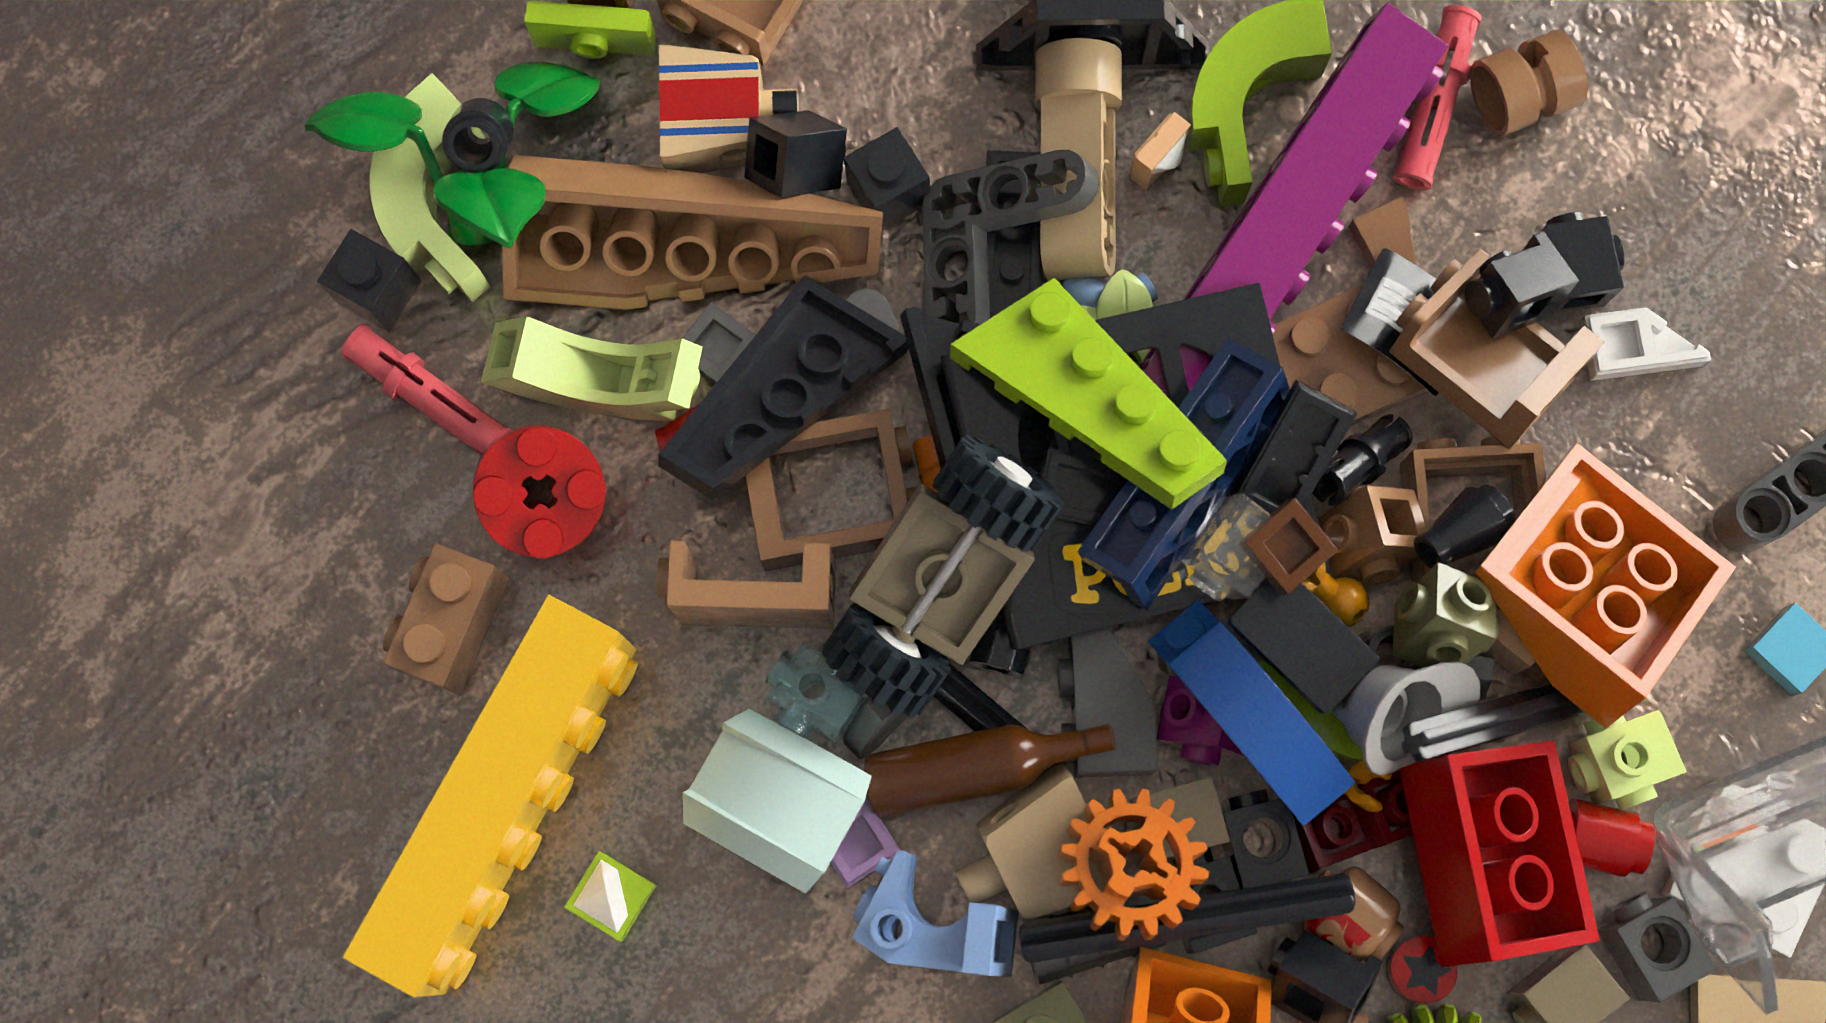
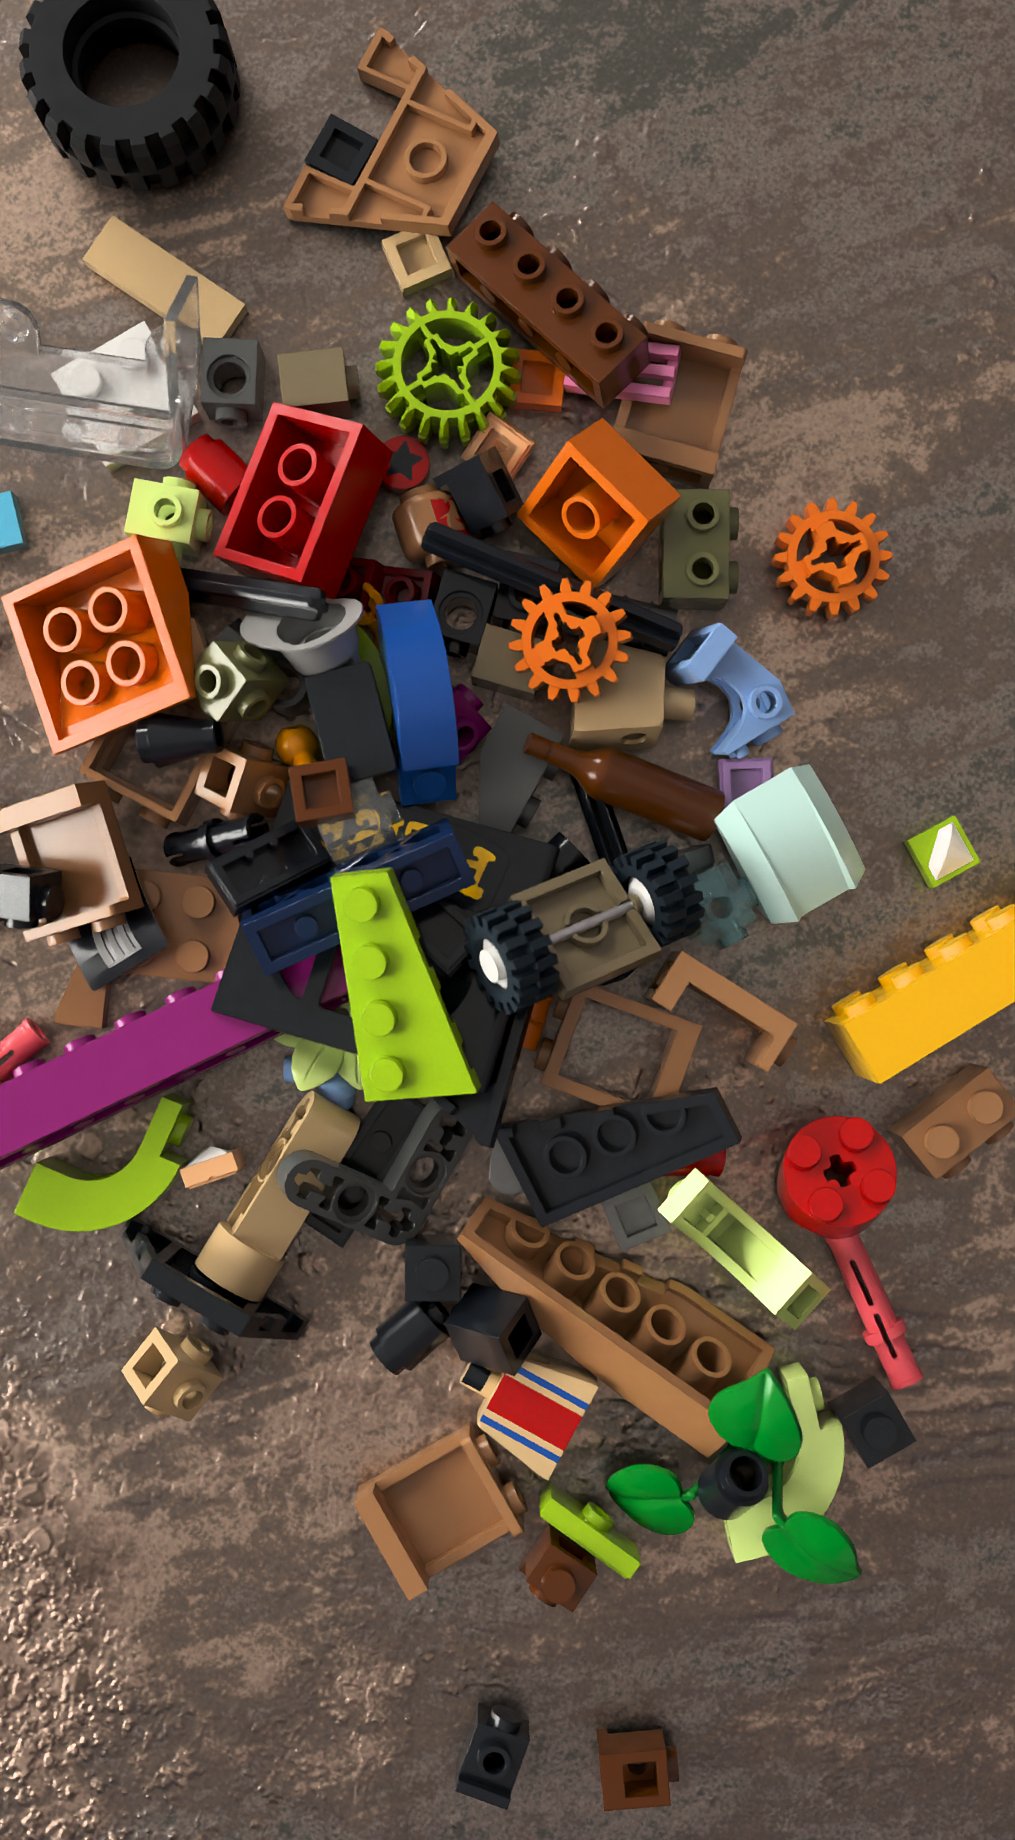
camera: 155 degrees left, 10 degrees up
none -> black brick [369,1301,450,1375]

